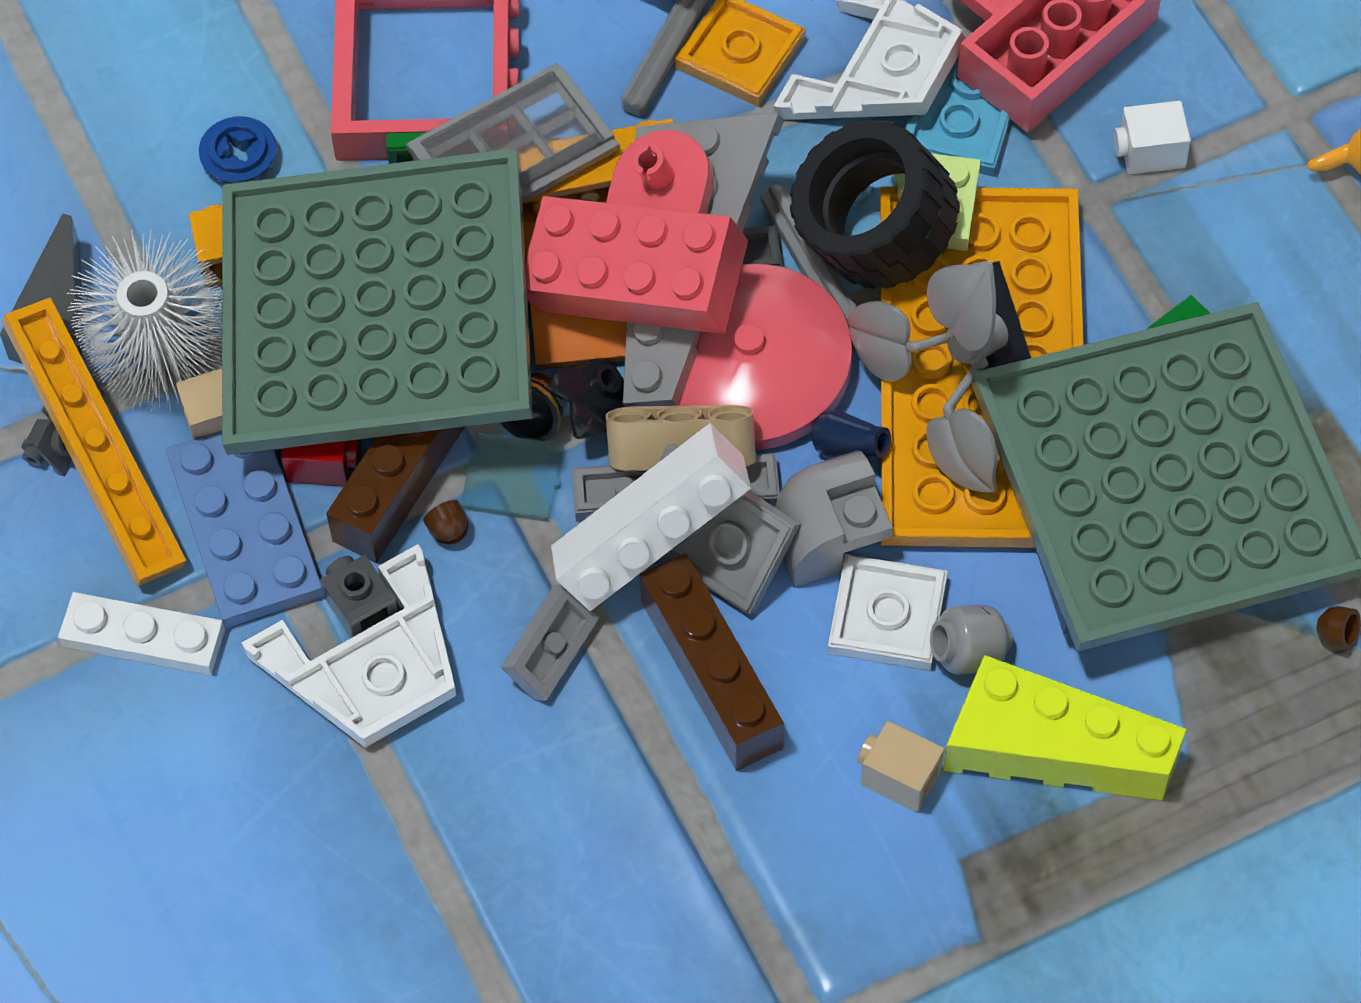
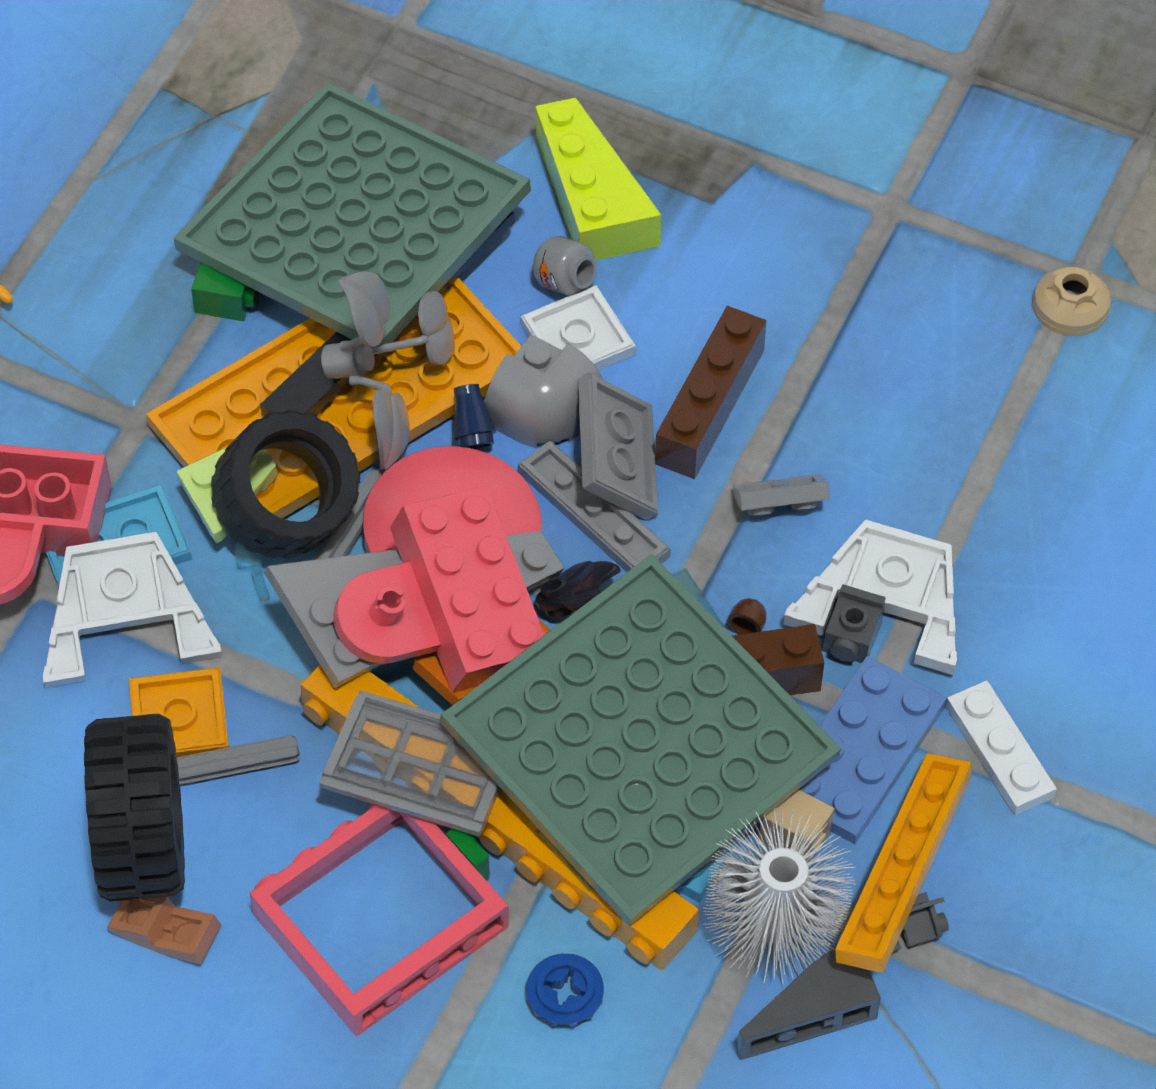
camera: 130 degrees left, 5 degrees down
white brick [551,423,751,611] -> none
tan beam [606,405,756,471] -> none
tan brick [857,720,945,813] -> none
white brick [1113,101,1191,175] -> none
reddish brown hinge [1316,606,1361,650] -> none

